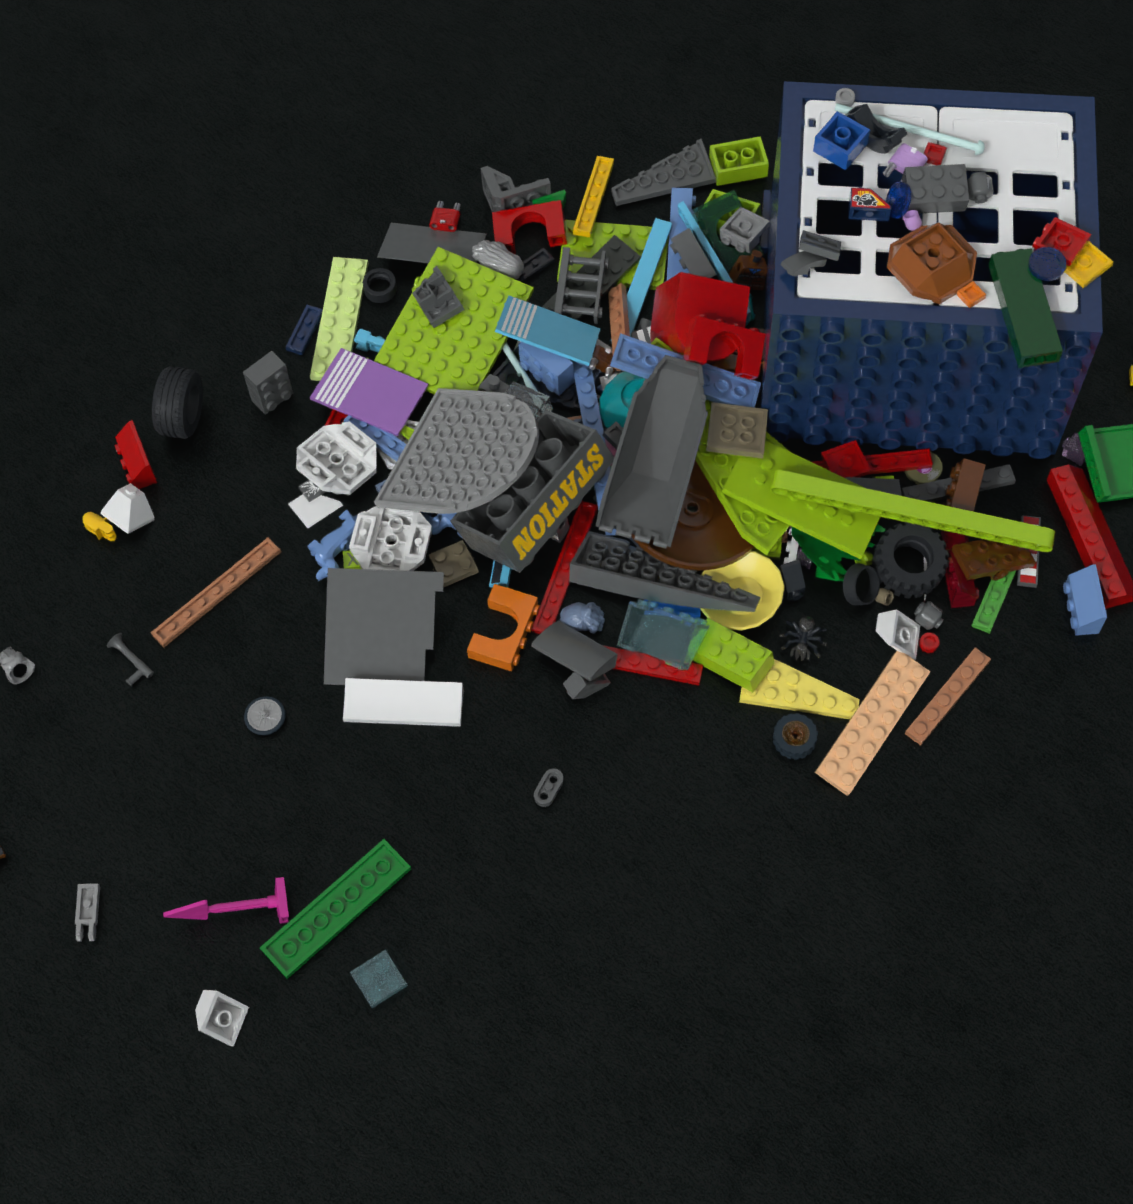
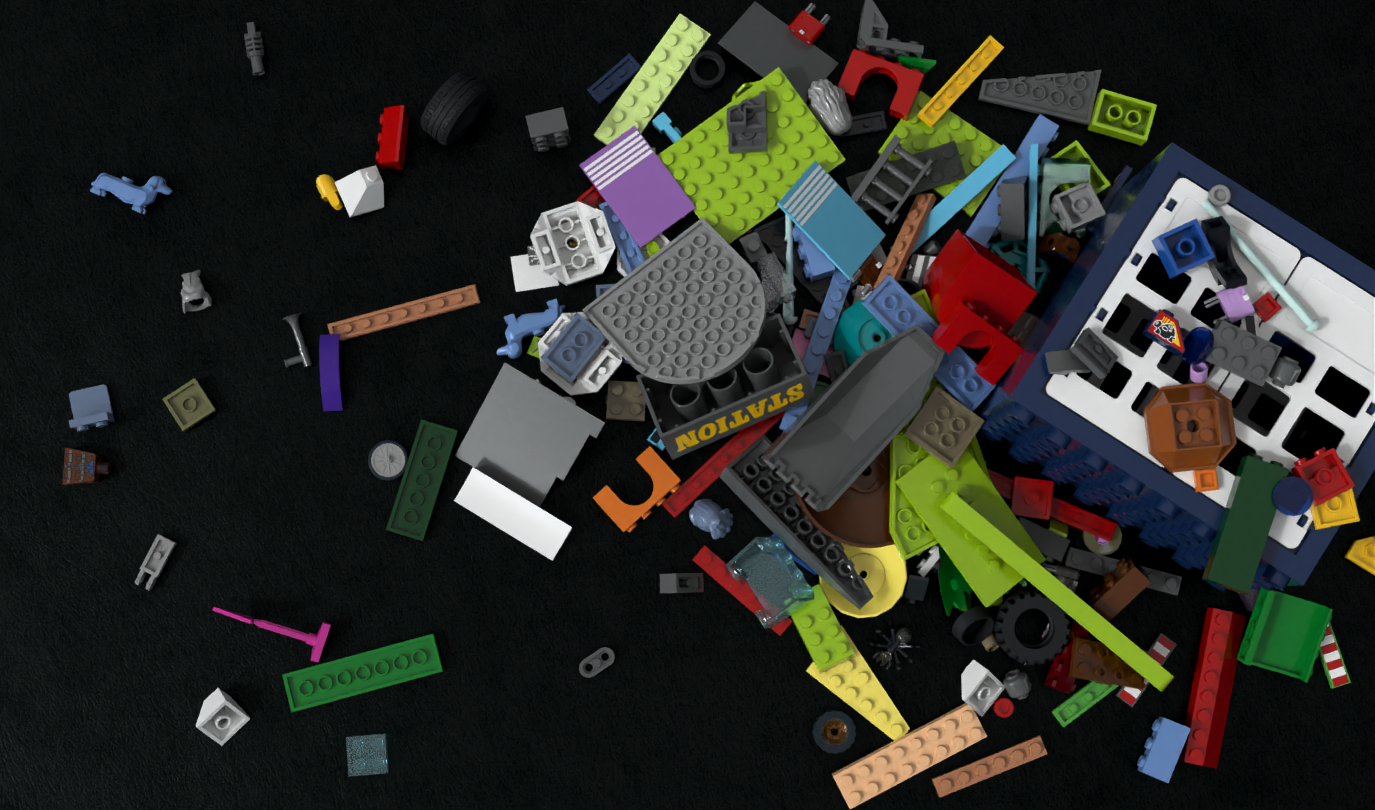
camera: 20 degrees right, 20 degrees up
dark grey slope [531,620,618,681] -> none
none -> olive plate [162,378,217,432]
none -> dark purple slope [319,334,343,411]
none -> dark green plate [386,420,459,541]
none -> sand blue plate [540,312,606,382]

